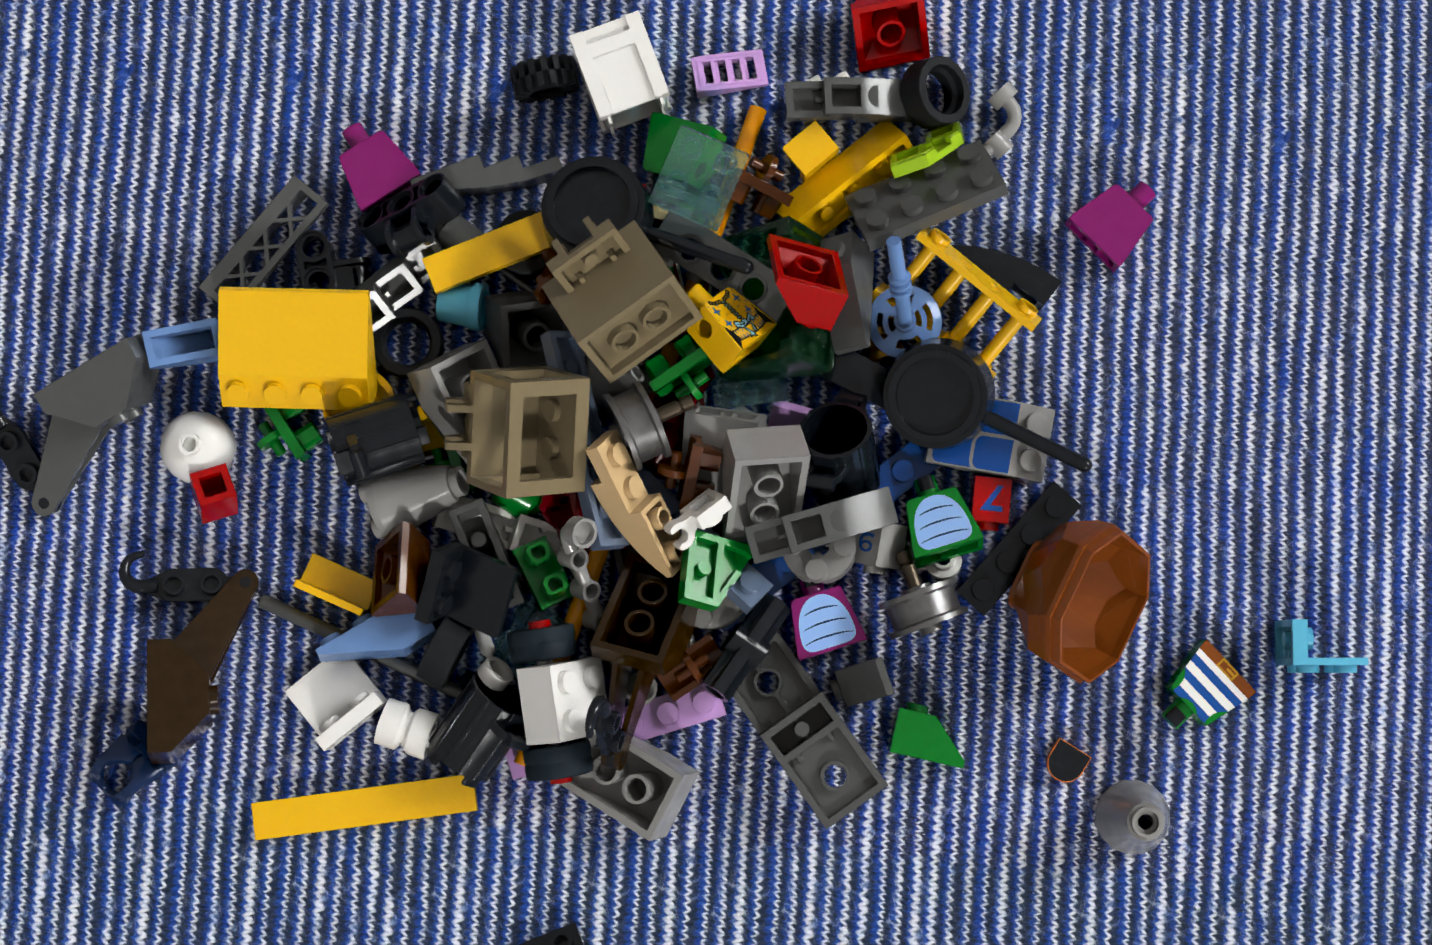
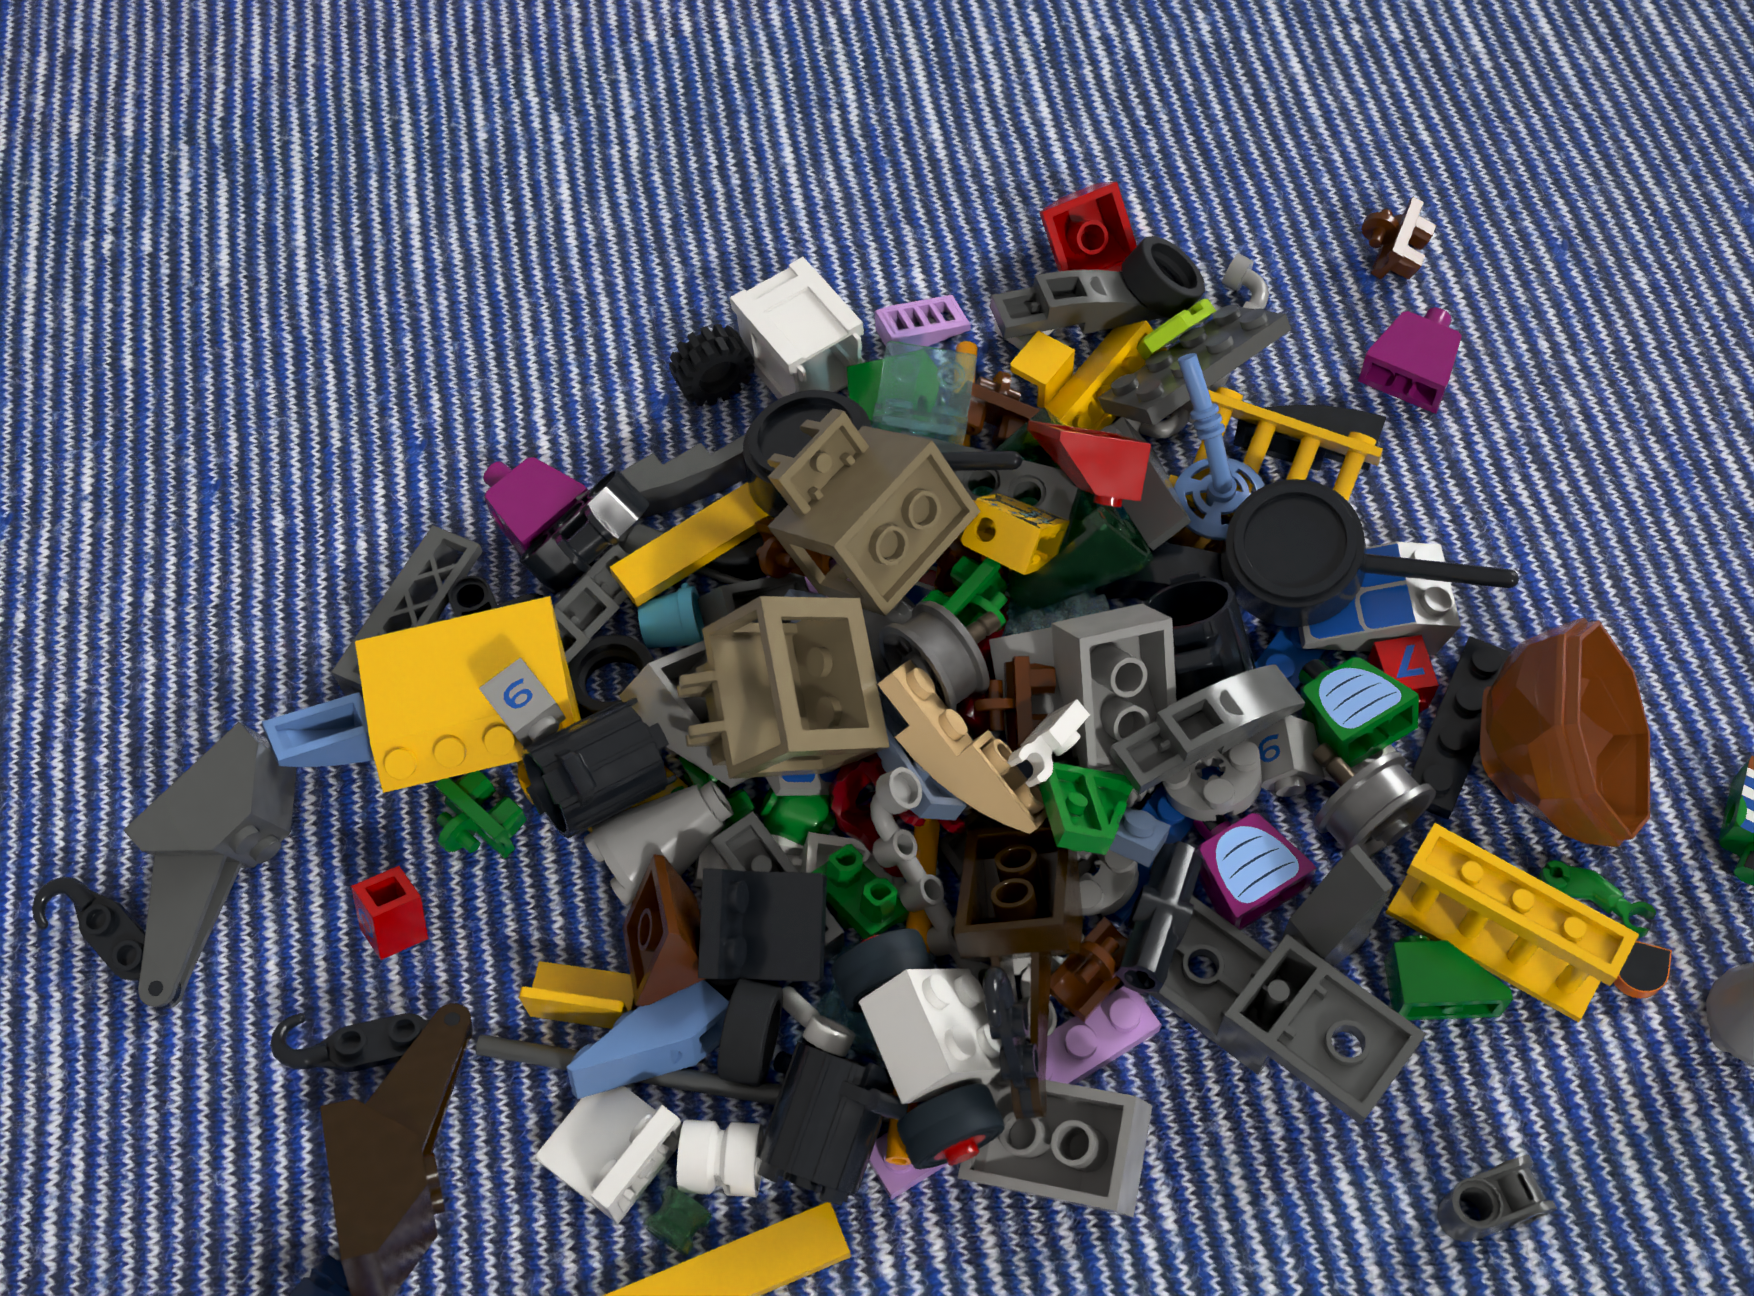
camera: 15 degrees left, 25 degrees down
white cylinder [160,411,237,483] -> none
none -> light grey brick [479,657,566,747]
none -> clear green wheel [642,1186,713,1256]
none -> reddish brown hips [1361,196,1437,280]
none -> yellow fence [1385,823,1639,1022]
none -> dark grey piece [1437,1155,1557,1242]
none -> green arm [1539,860,1656,939]

